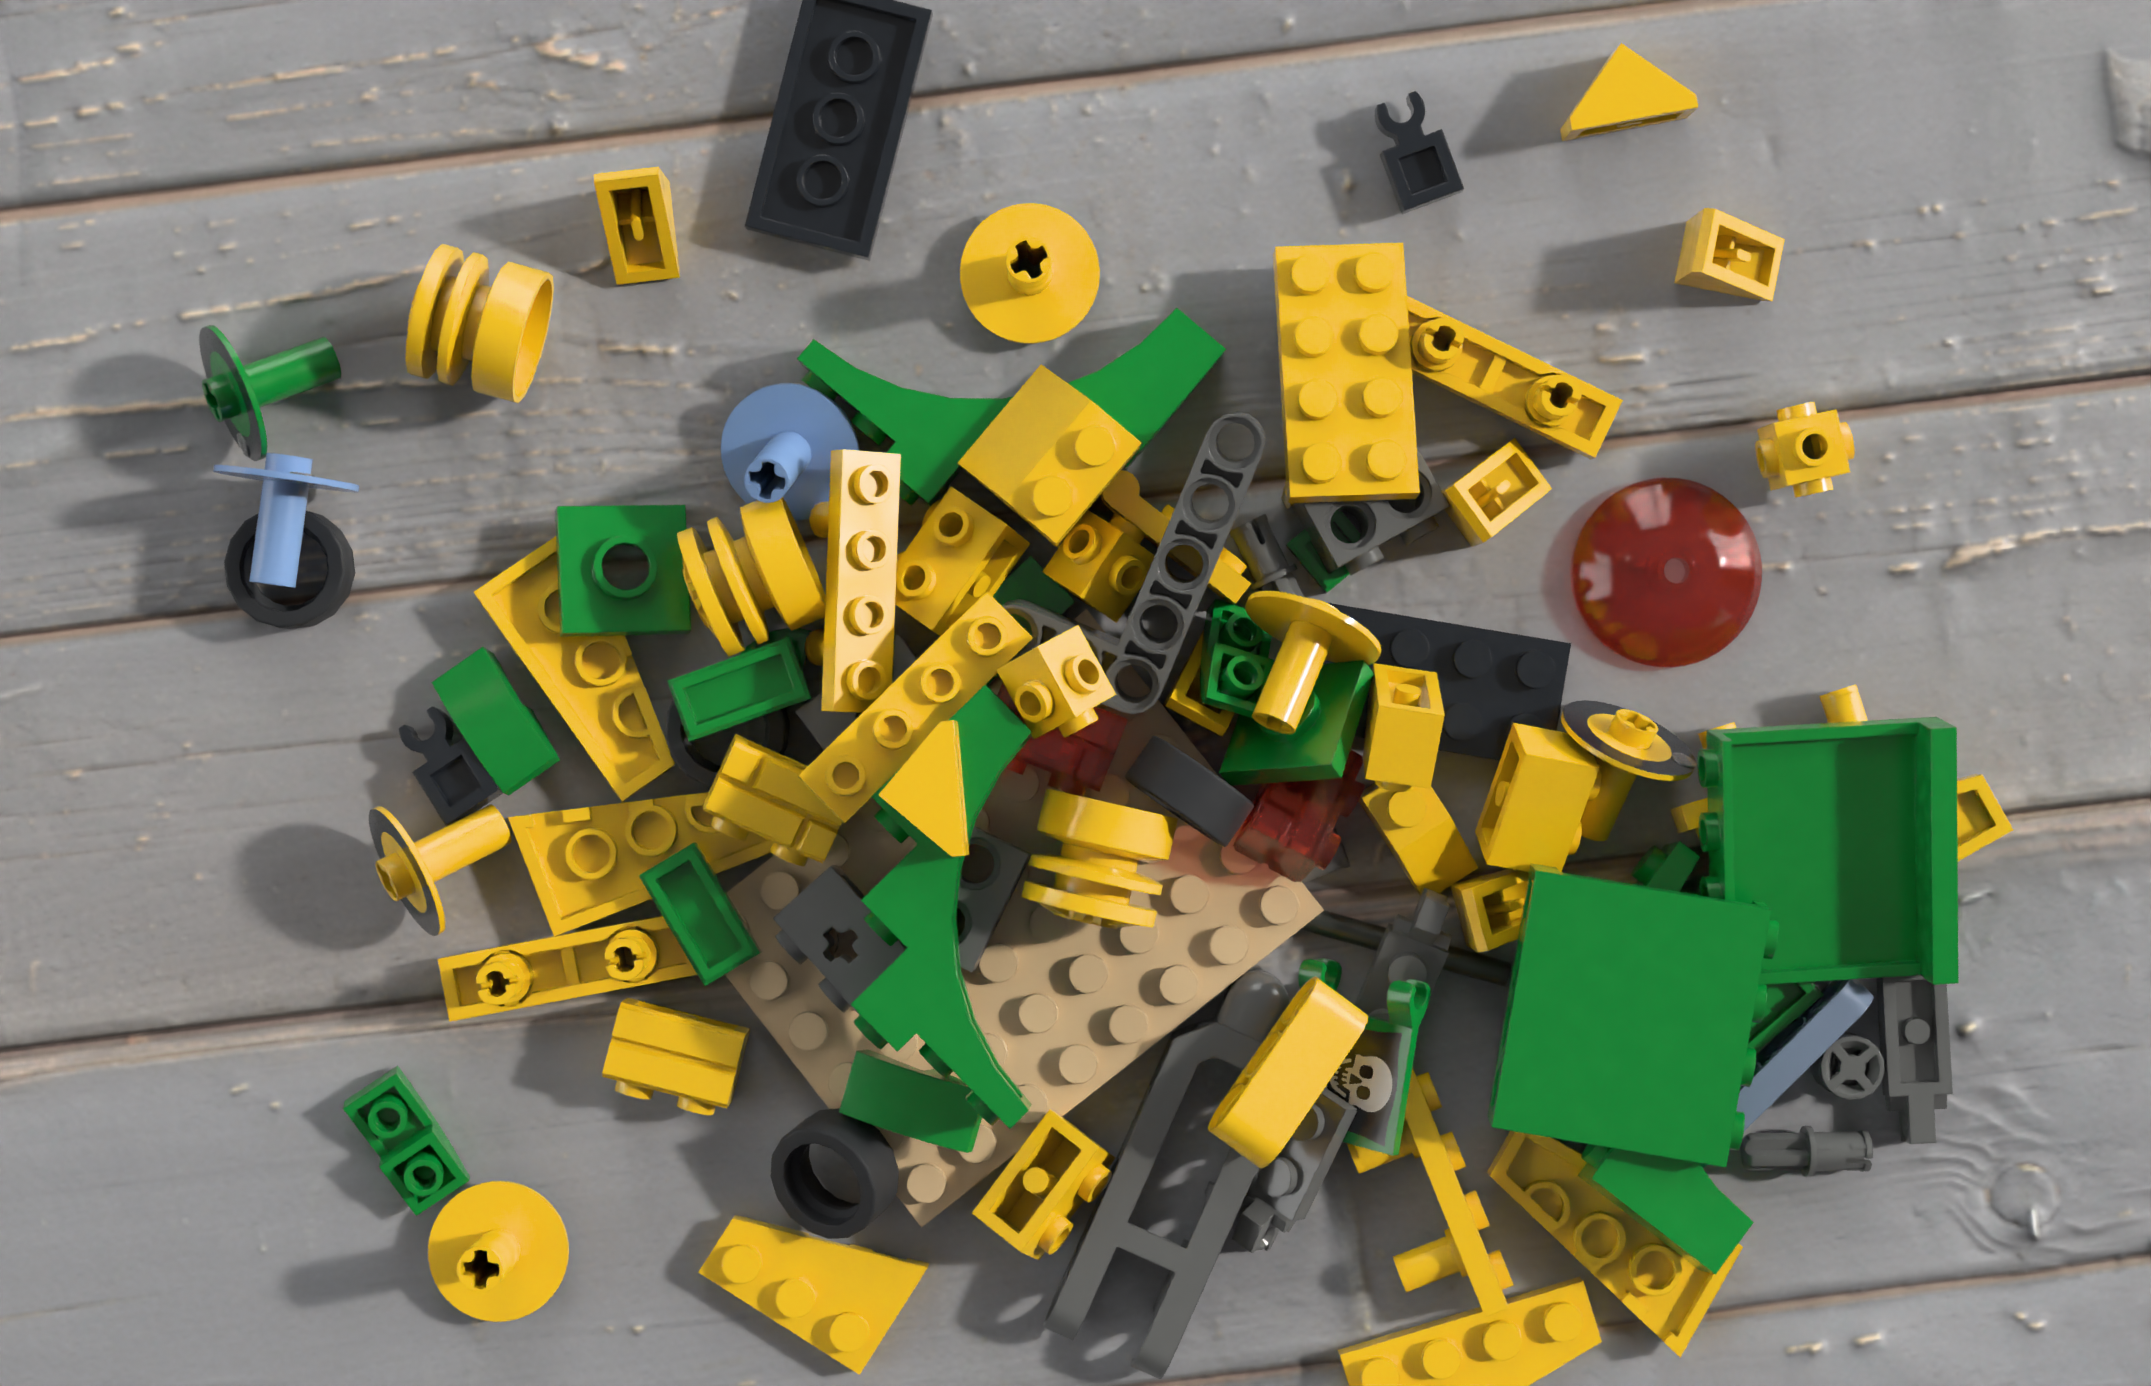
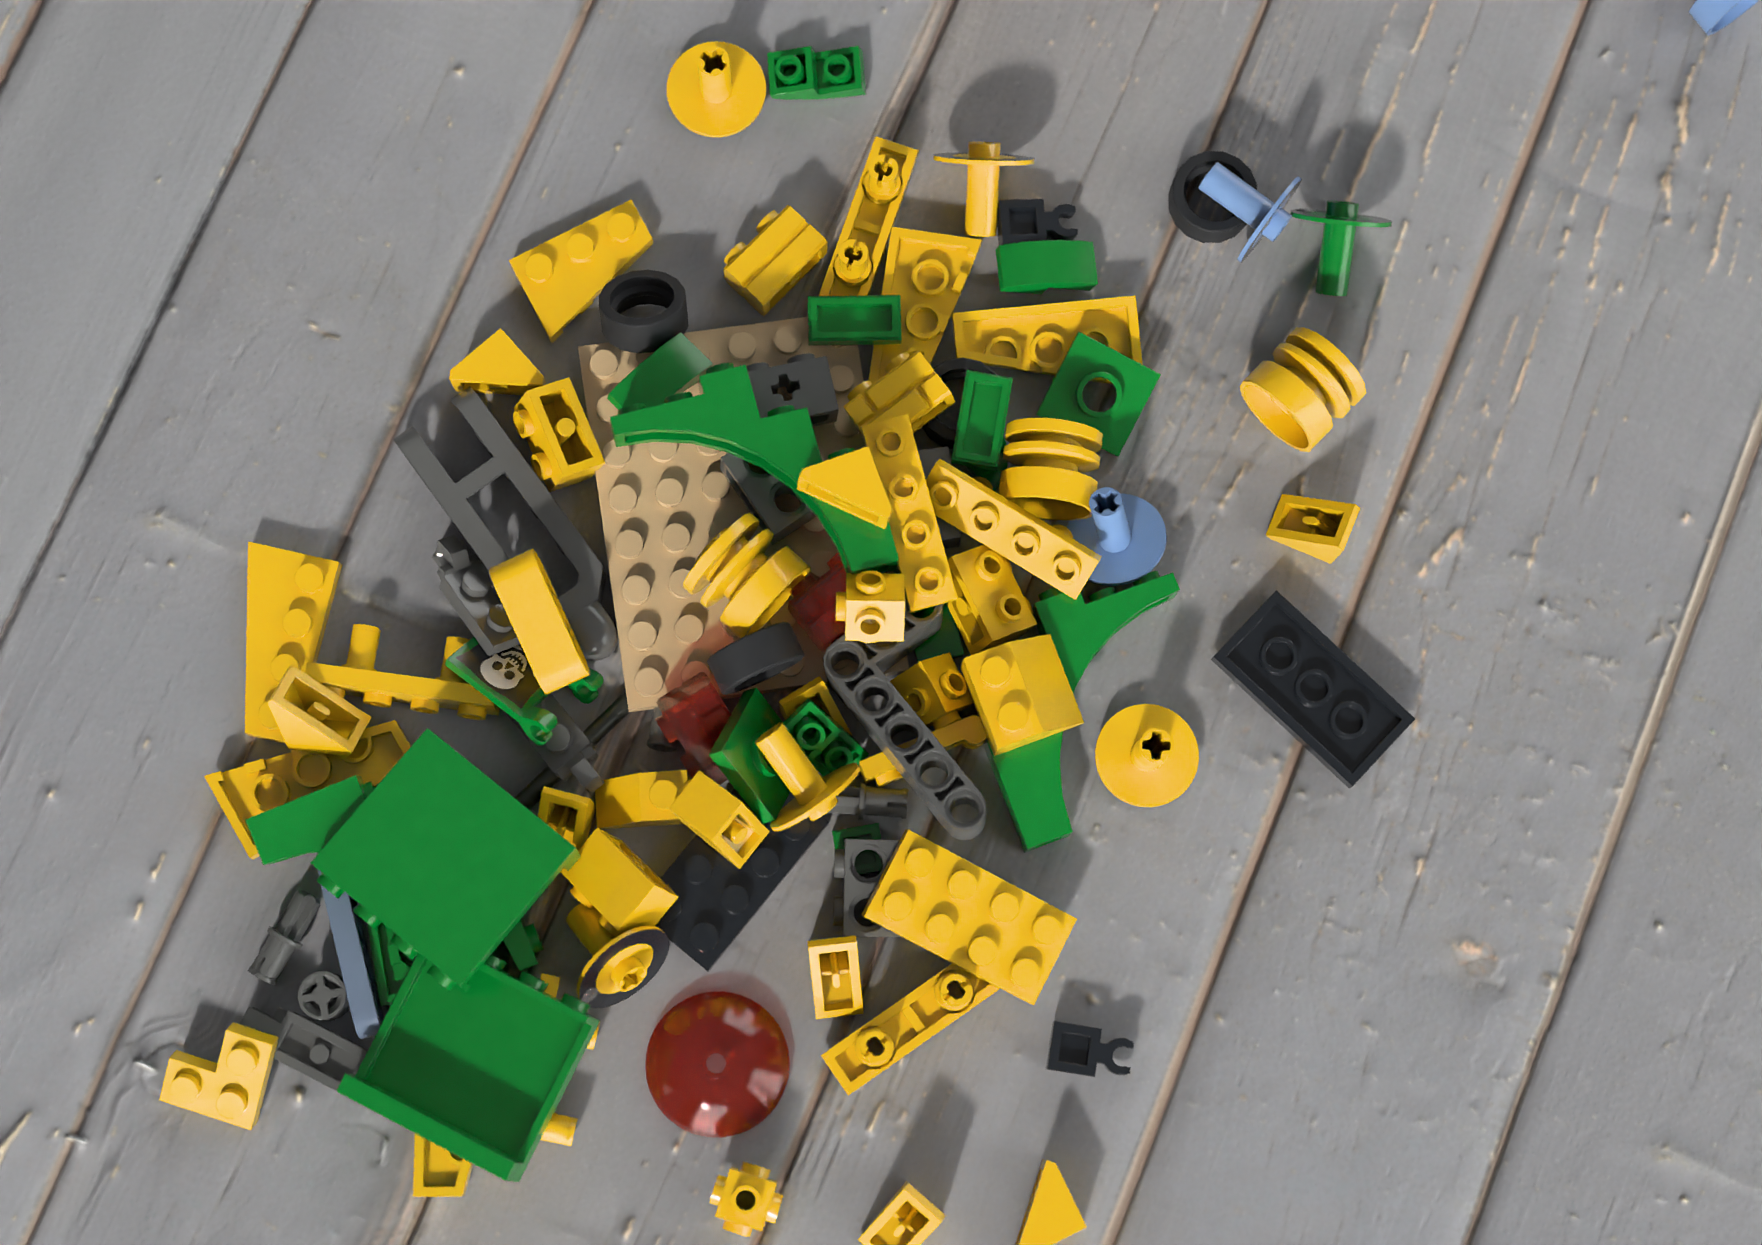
camera: 110 degrees right, 10 degrees down
none -> yellow plate [159,1022,279,1130]
none -> yellow slope [267,664,372,756]
none -> yellow slope [449,328,547,395]

